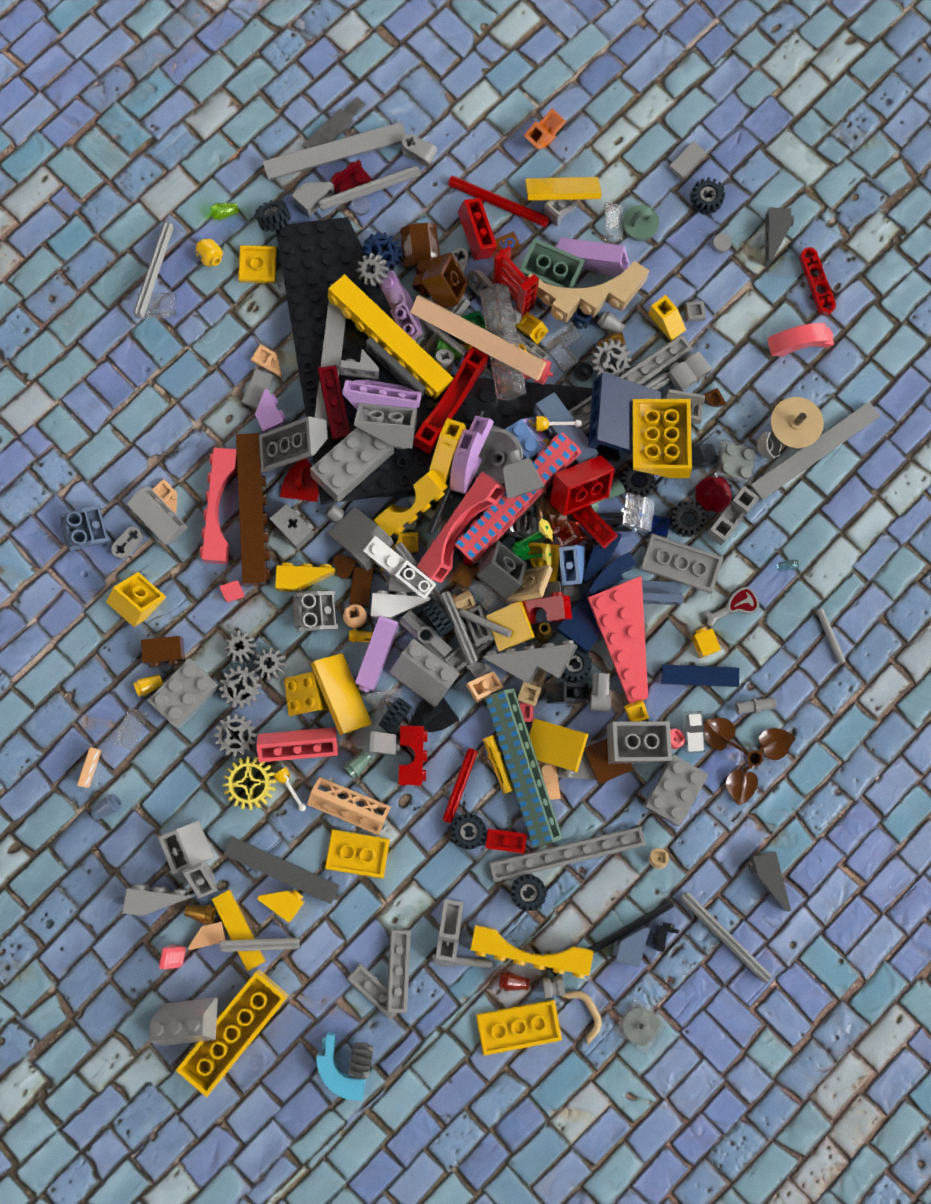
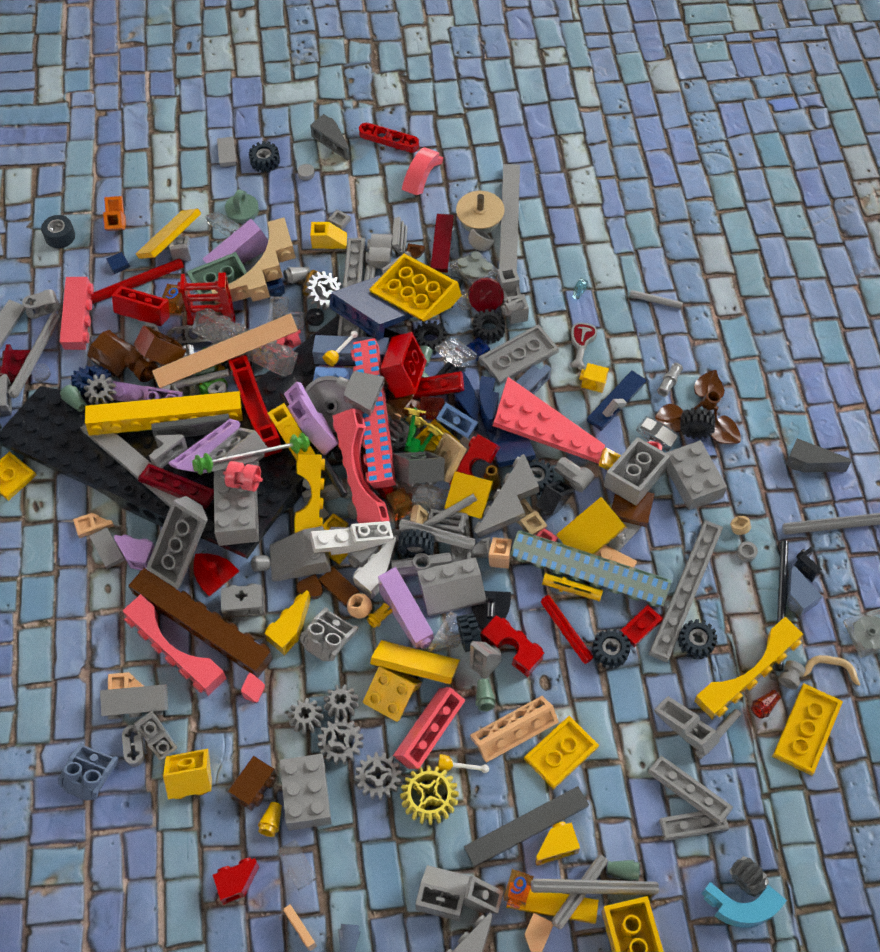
camera: 45 degrees left, 20 degrees down
pearl gold cone [184,905,216,925] -> none
yellow bracket [515,312,548,344] -> none
none -> black wheel [41,215,75,248]
none -> coral brick [60,277,94,350]
none -> sand green cone [60,385,87,412]
none -> dark blue tile [106,252,130,274]
none -> light grey slope [134,711,177,761]
none -> bright green axle [192,433,310,475]
none -> red slope [212,858,259,905]
none -> coral wheel [223,461,263,492]
none -> light grey tile [392,217,407,255]
none -> dark red tile [431,214,454,273]
none -> light grey pin [501,297,526,316]
none -> clear orange brick [504,869,534,909]
none -> light grey axle [531,879,659,895]
none -> light grey tile [602,399,627,417]
none -> sand green cone [607,860,640,881]
none -> black tyre [680,407,715,439]
none -> light grey tile [737,541,758,562]

